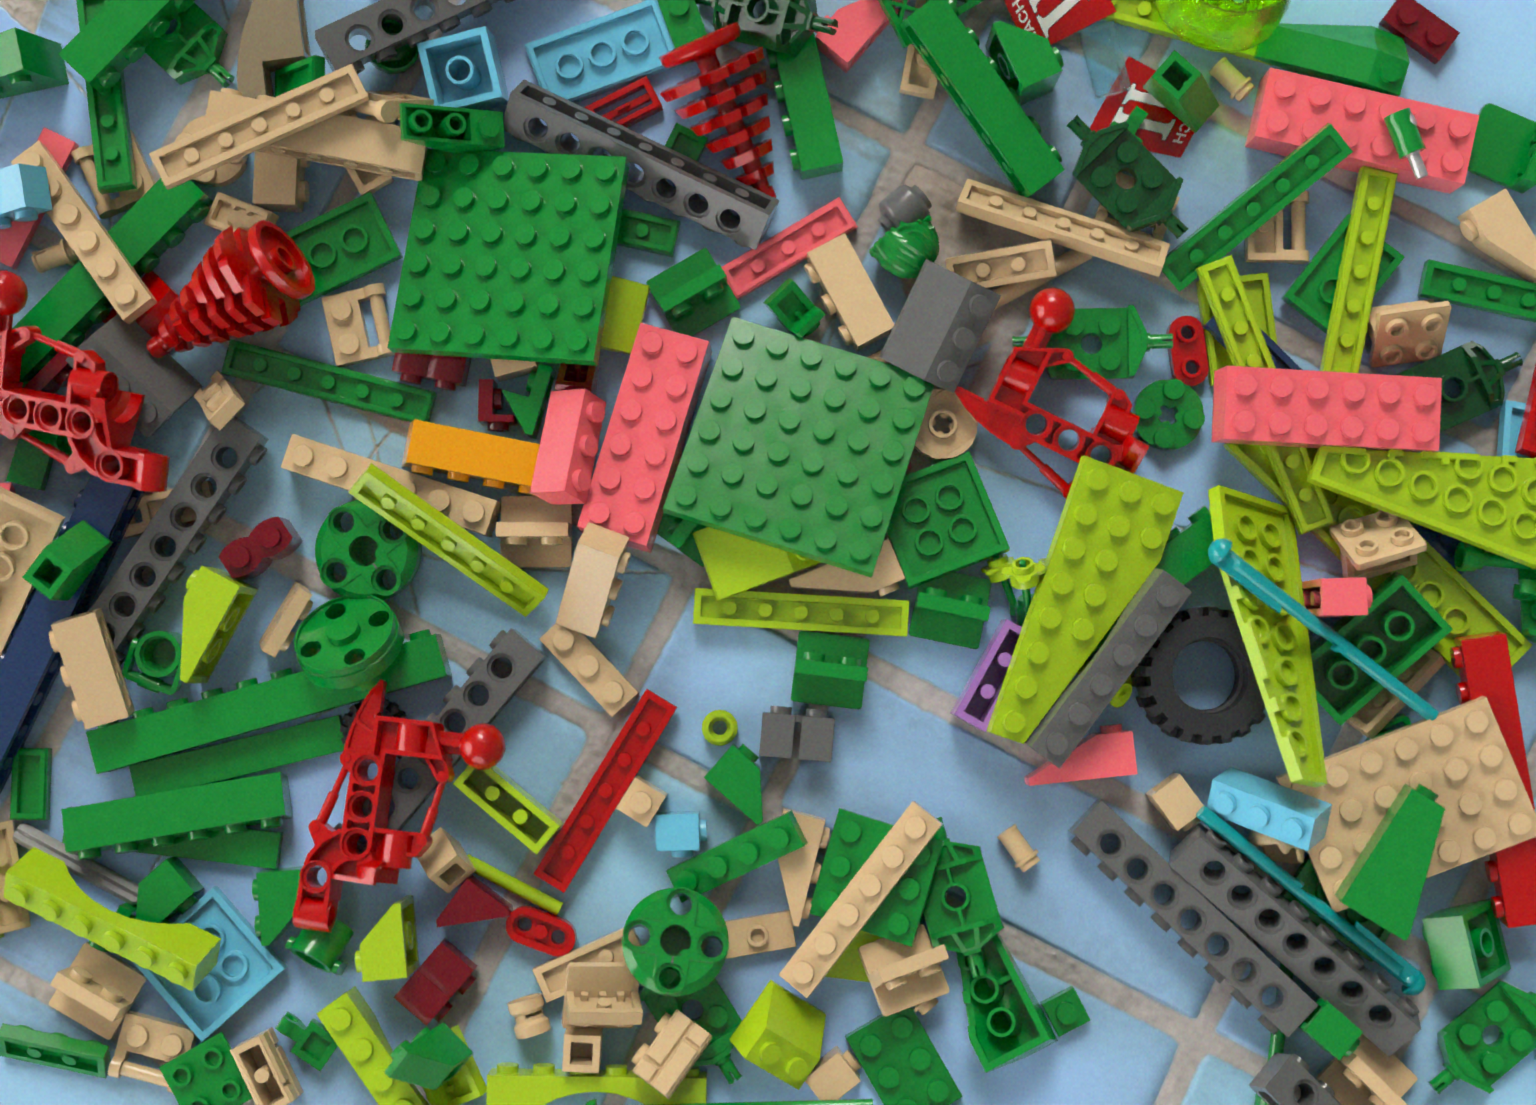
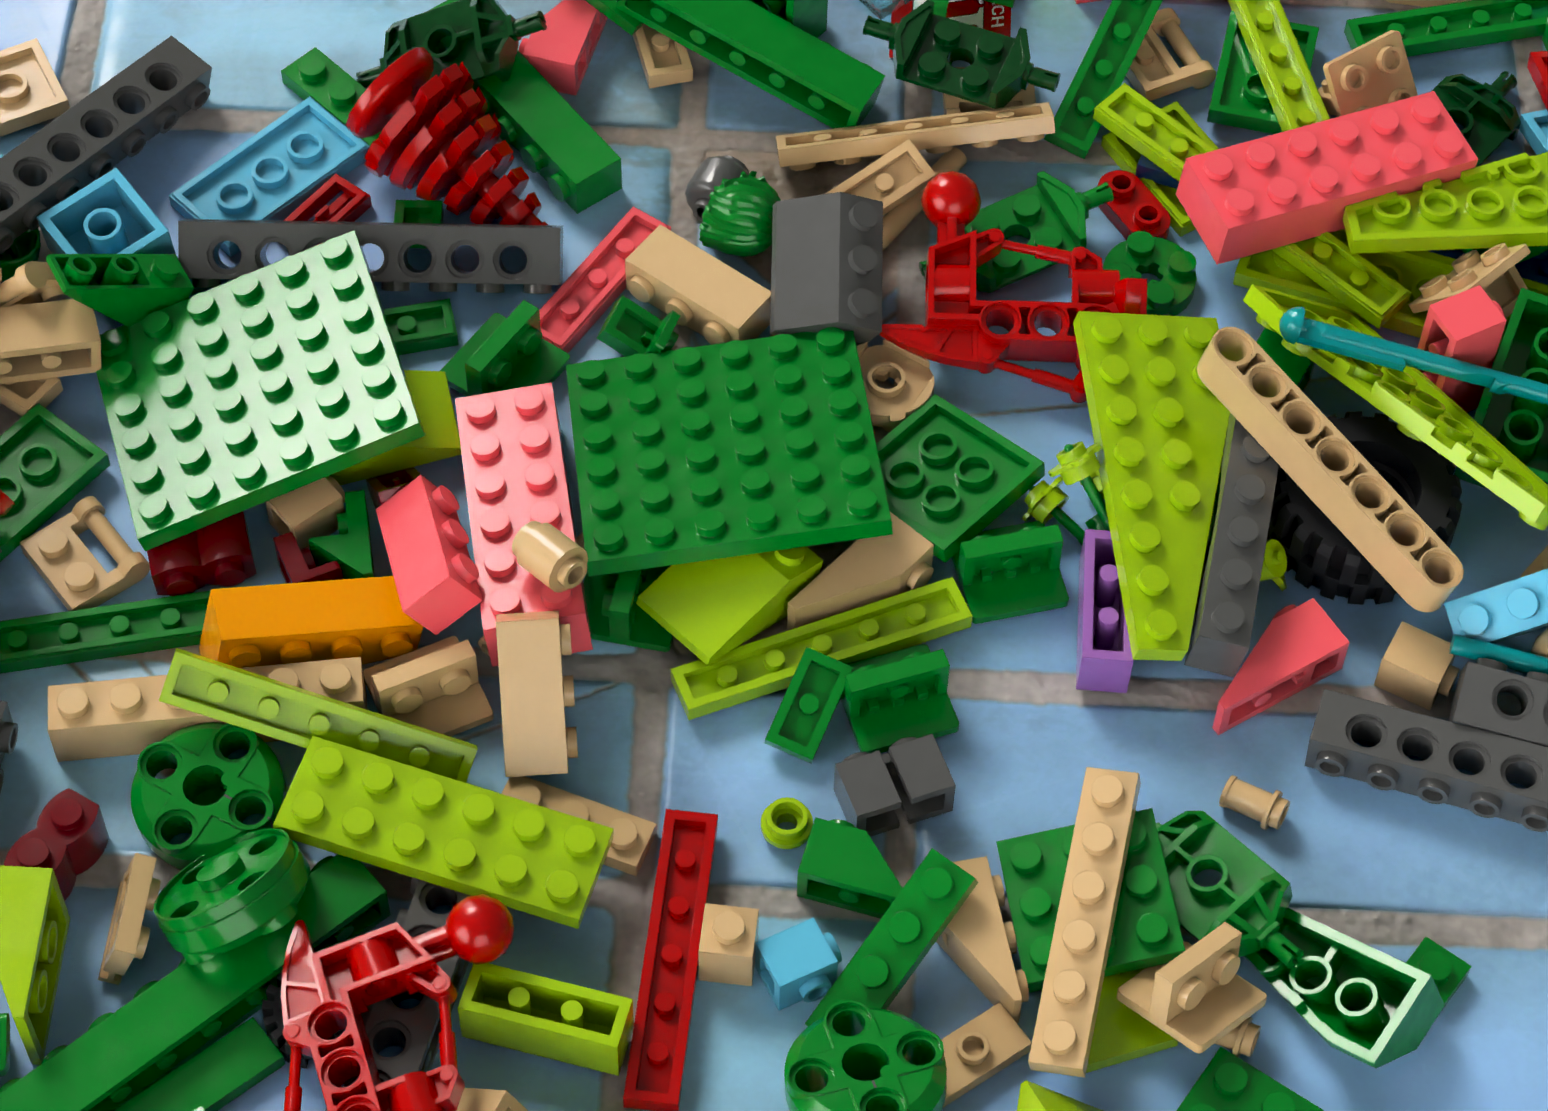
camera: 25 degrees left, 30 degrees down
none -> lime plate [273,736,614,929]
none -> tan brick [512,521,588,592]
none -> green plate [764,647,854,764]
none -> tan beam [1197,327,1464,612]

